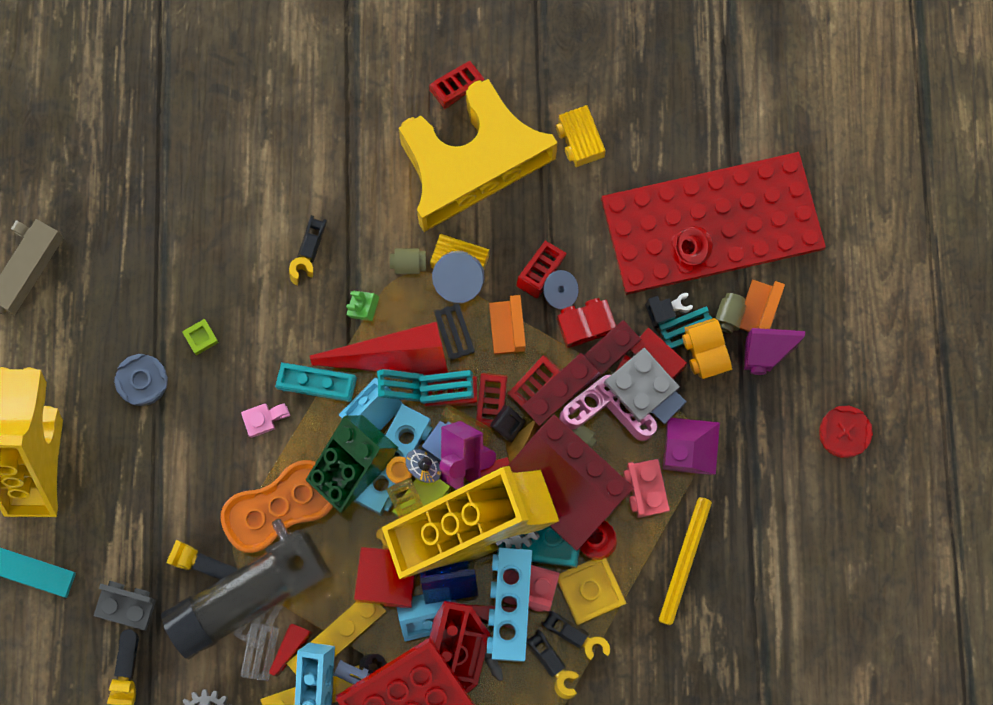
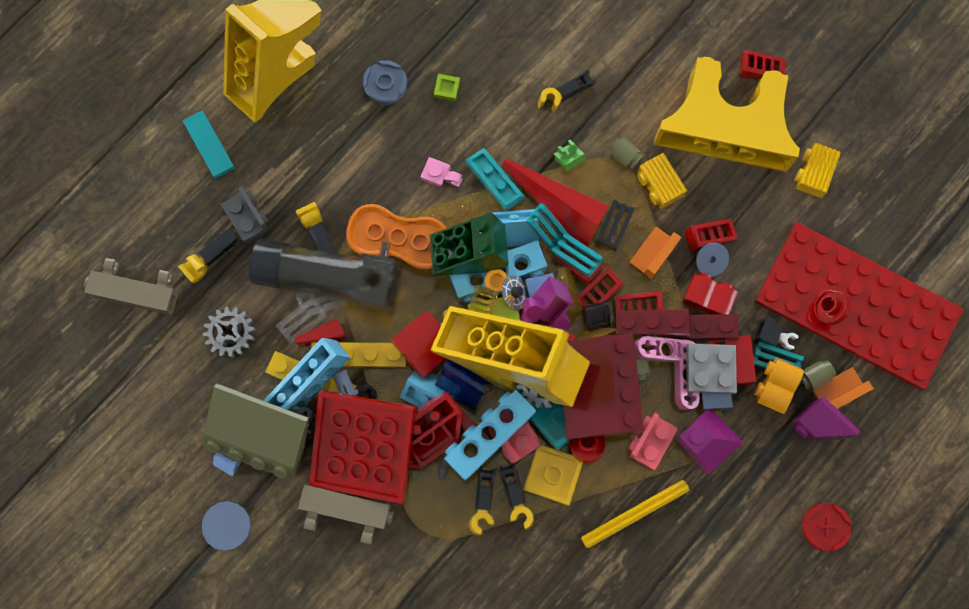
camera: 40 degrees right, 0 degrees up
sand blue tile [432,251,485,303] -> none

